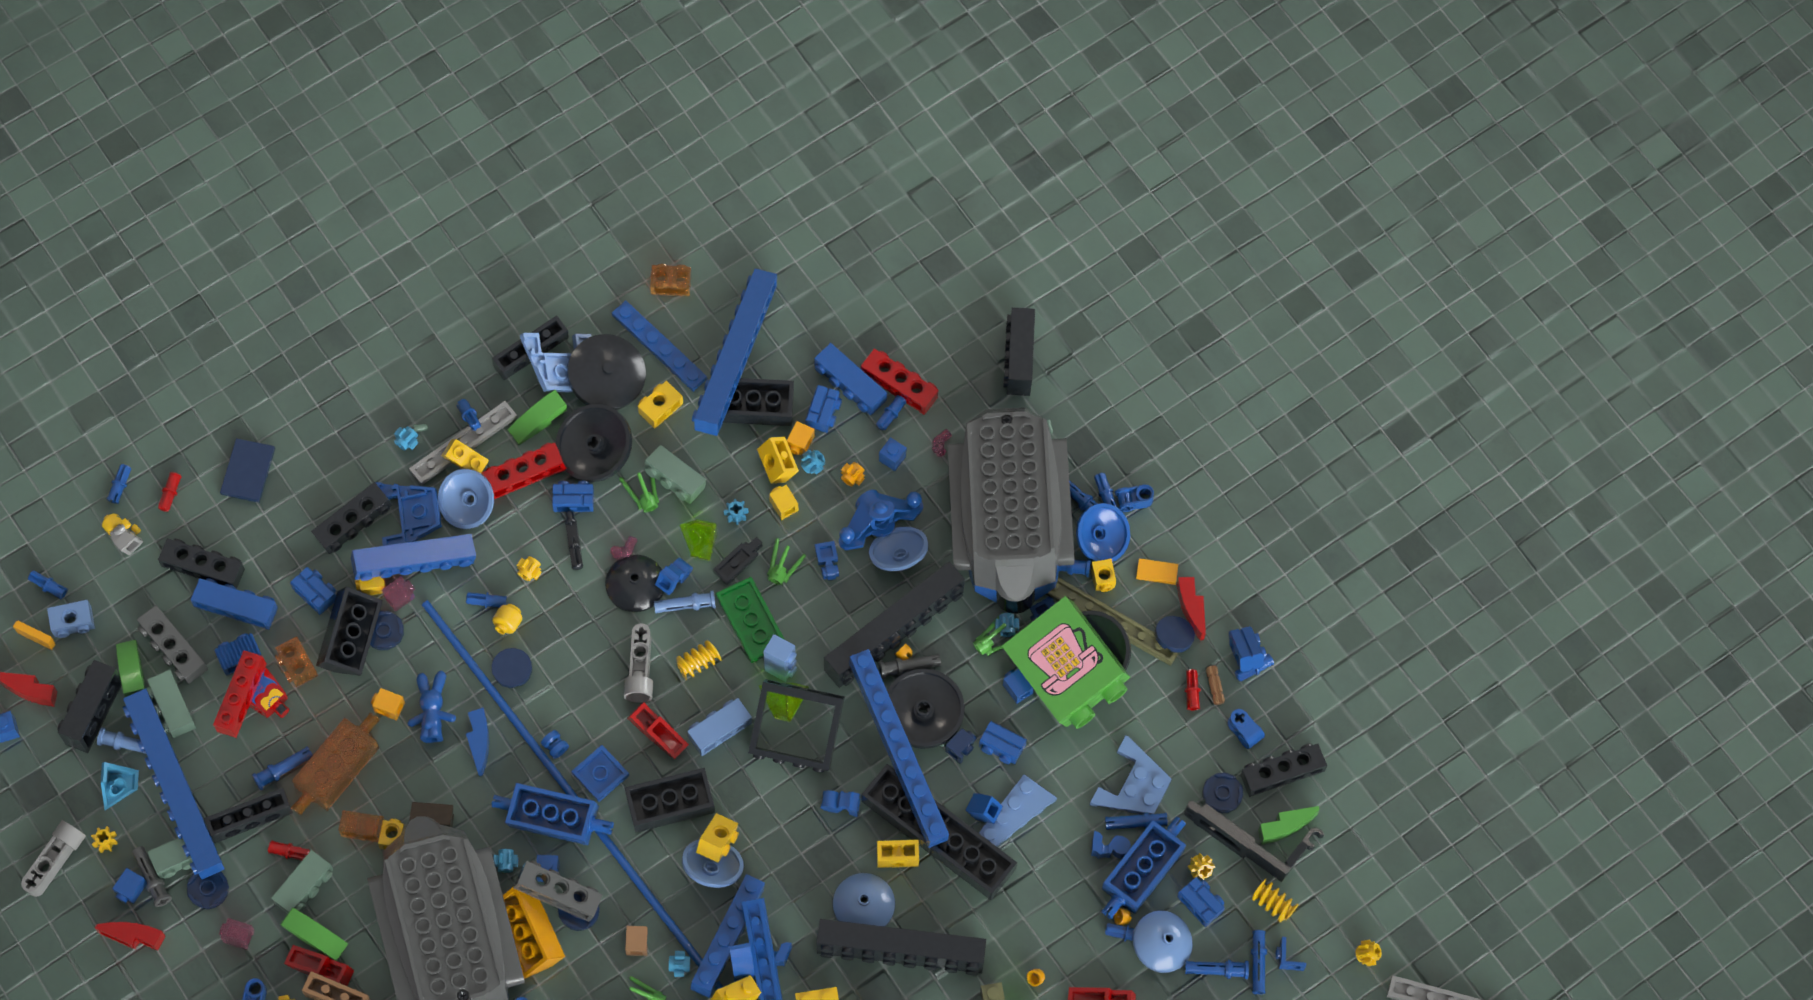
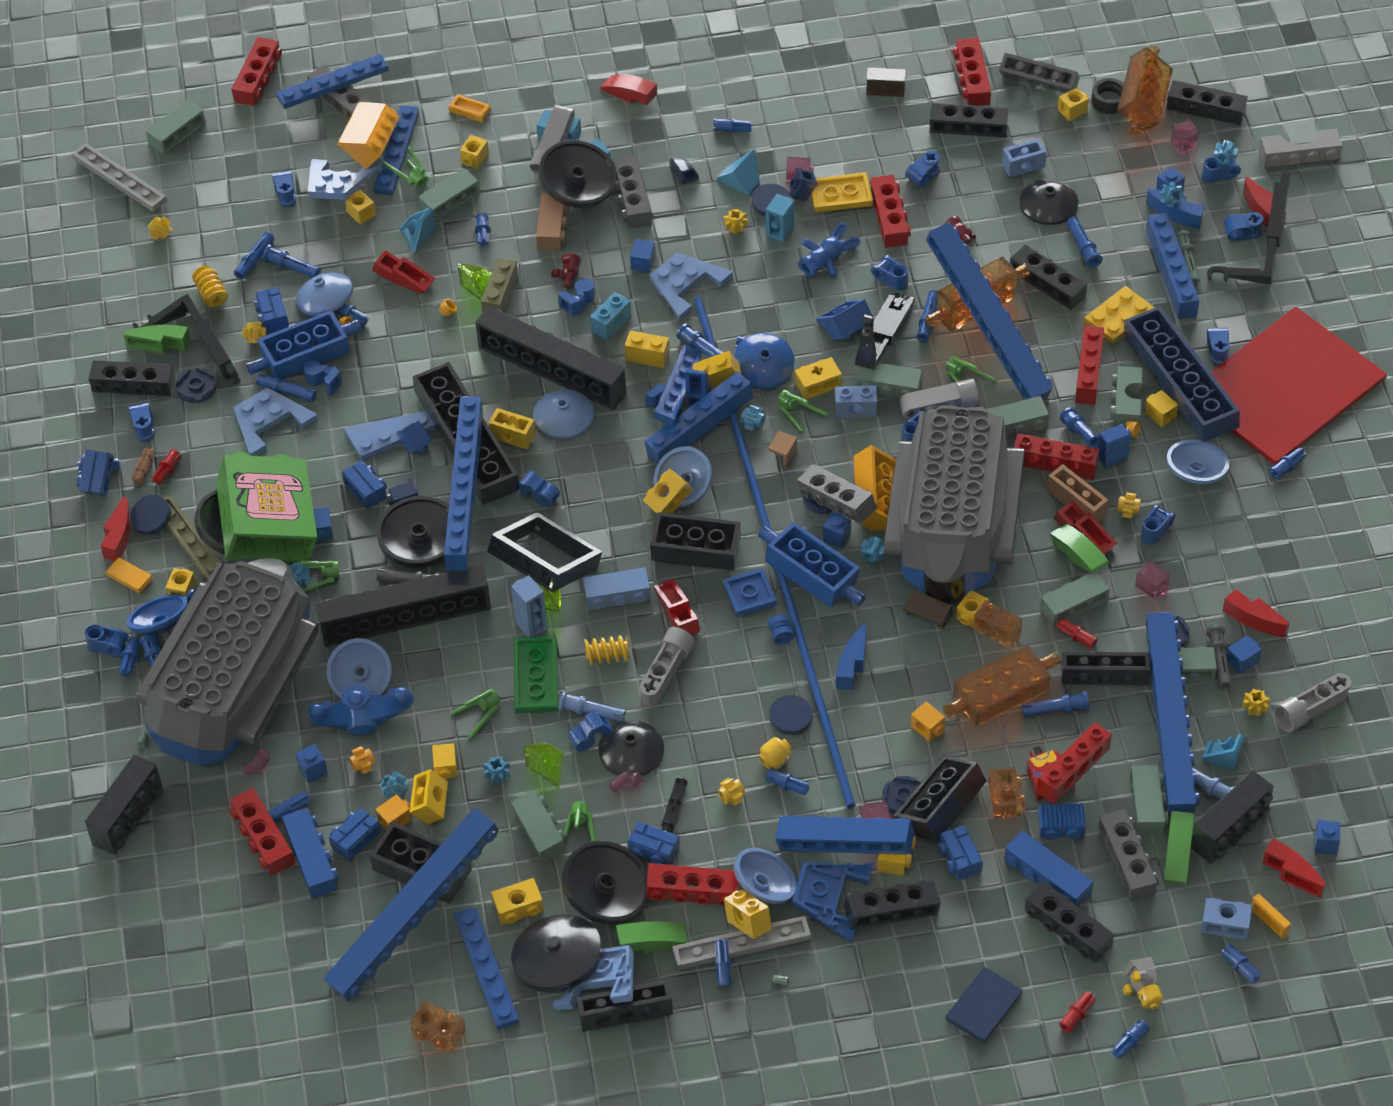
camera: 150 degrees left, 15 degrees down
dark azure gear [394,426,418,451] -> none
blue animal [408,671,456,743] -> none
black hinge [713,537,763,585] -> none
blue plate [814,541,839,581] -> none
blue bracket [1276,937,1306,971] -> none

